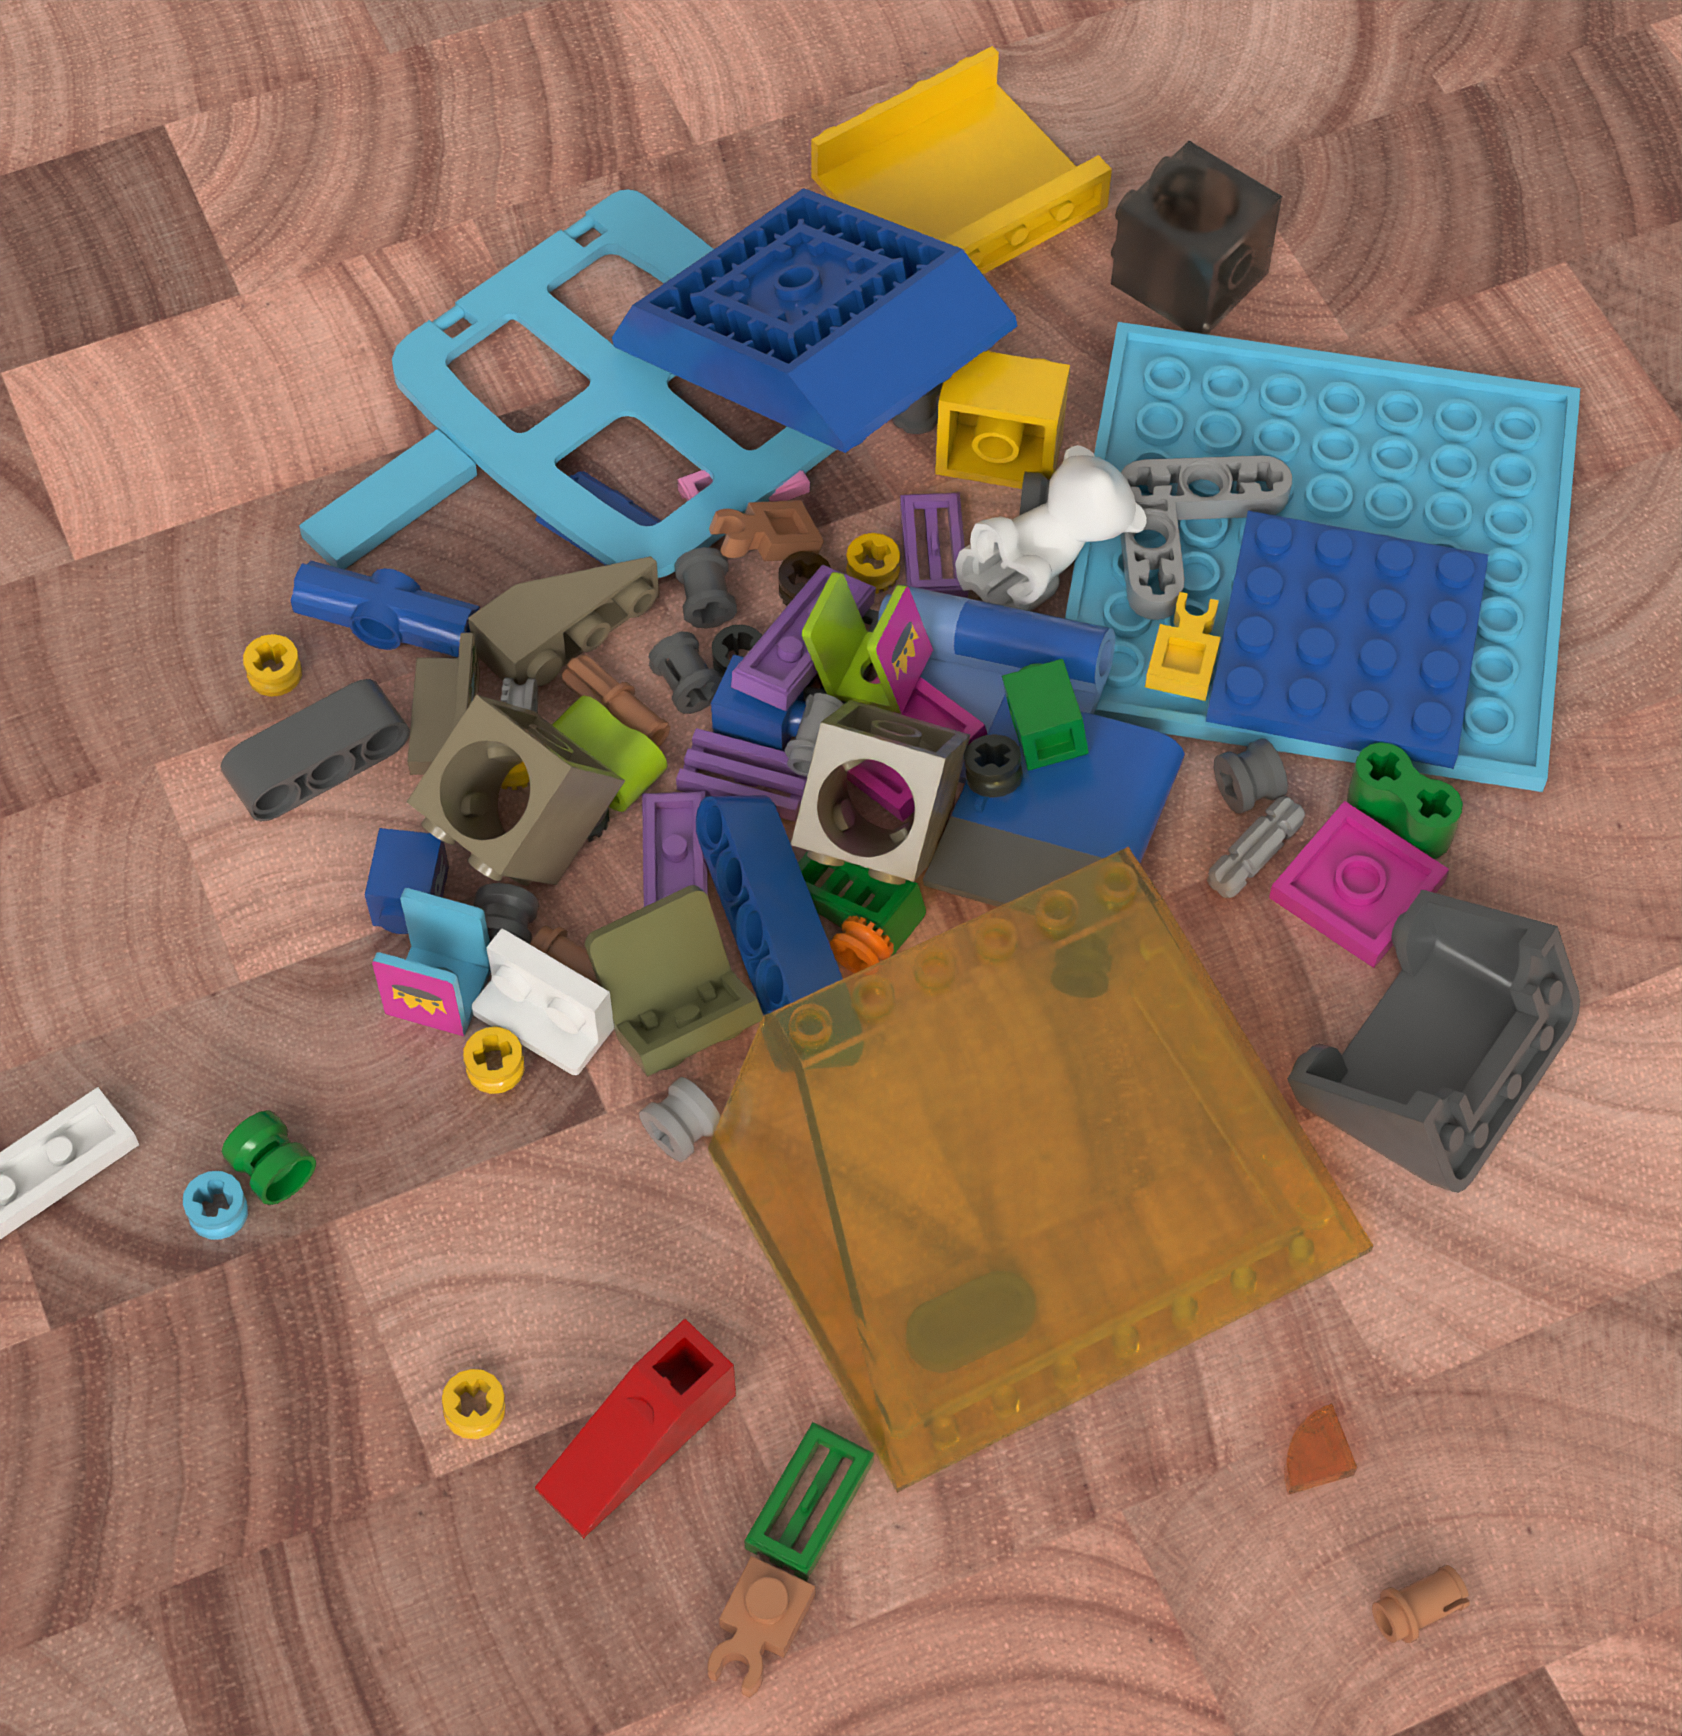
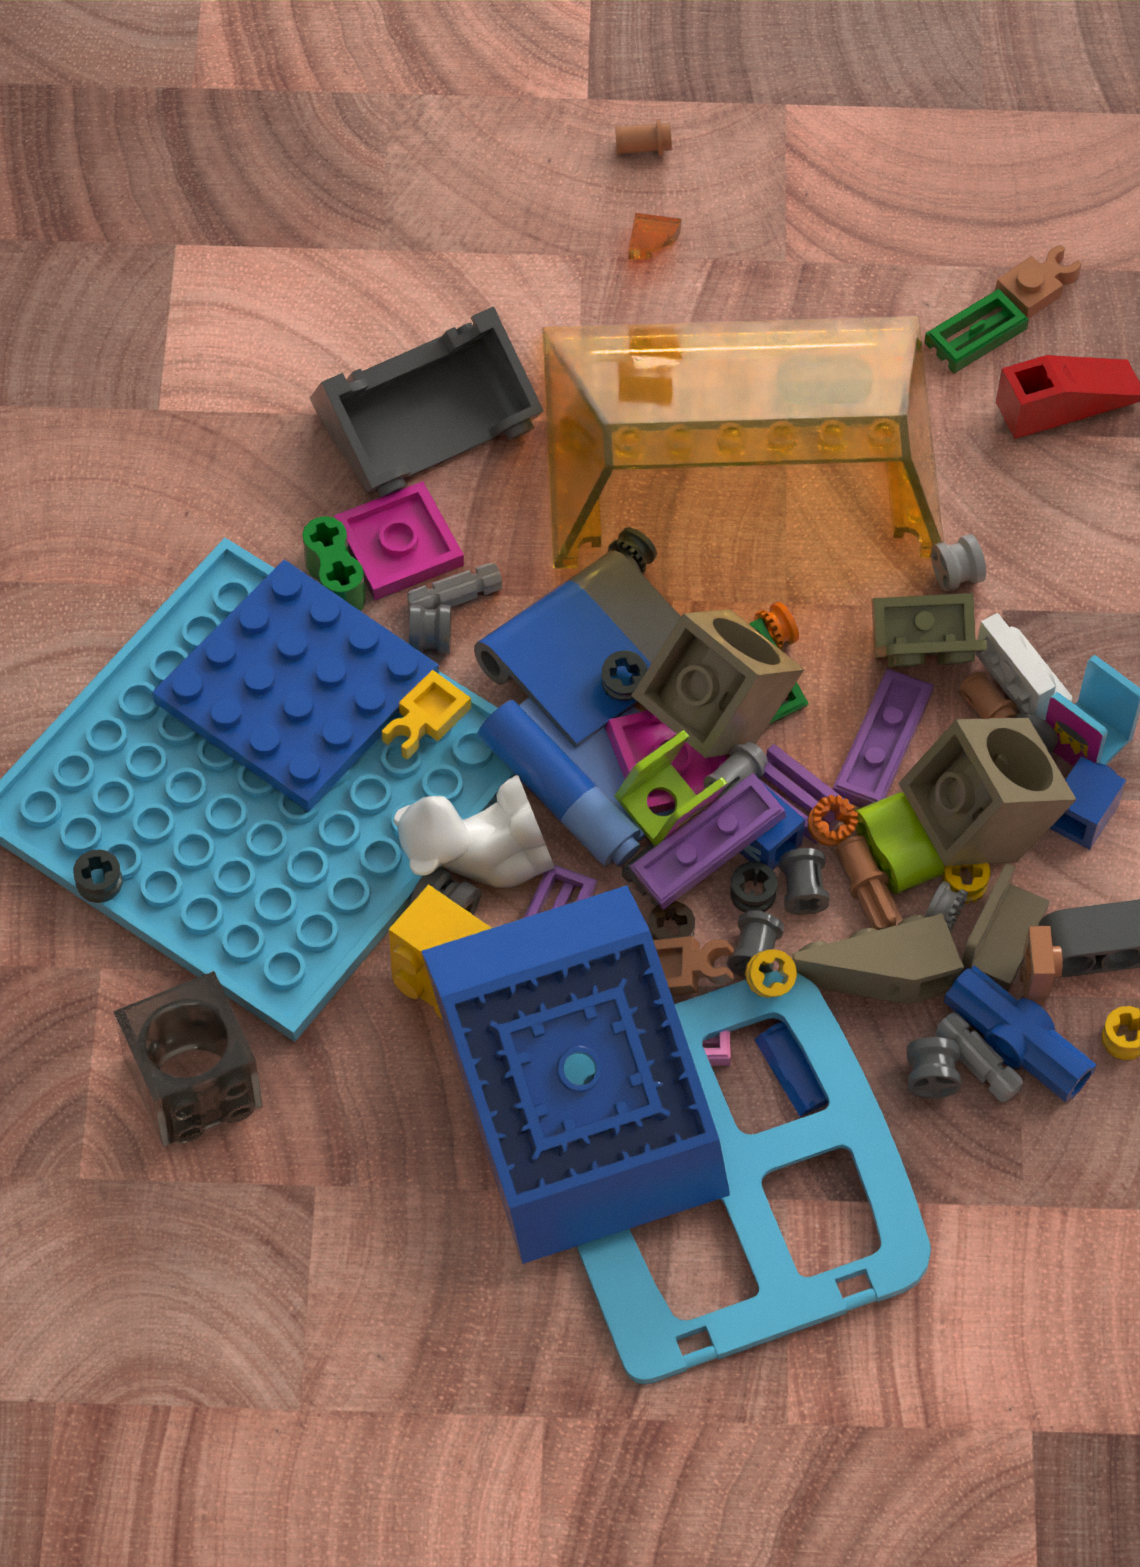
camera: 155 degrees left, 0 degrees up
medium azure tile [299,429,477,569] -> none
yellow bush [463,1027,525,1094] -> none
blue beam [695,795,863,1070] -> none
yellow panel [811,46,1112,274] -> none
green brick [1002,658,1089,771] -> none
light grey beam [1120,455,1292,620] -> none
none -> pearl dark grey bush [73,849,123,903]
none -> yellow bush [745,949,797,998]
none -> orange bush [807,795,858,846]
none -> dark grey wheel [906,1037,961,1098]
none -> light grey axle [936,1012,1023,1102]
none -> nougat plate [1020,926,1063,1006]

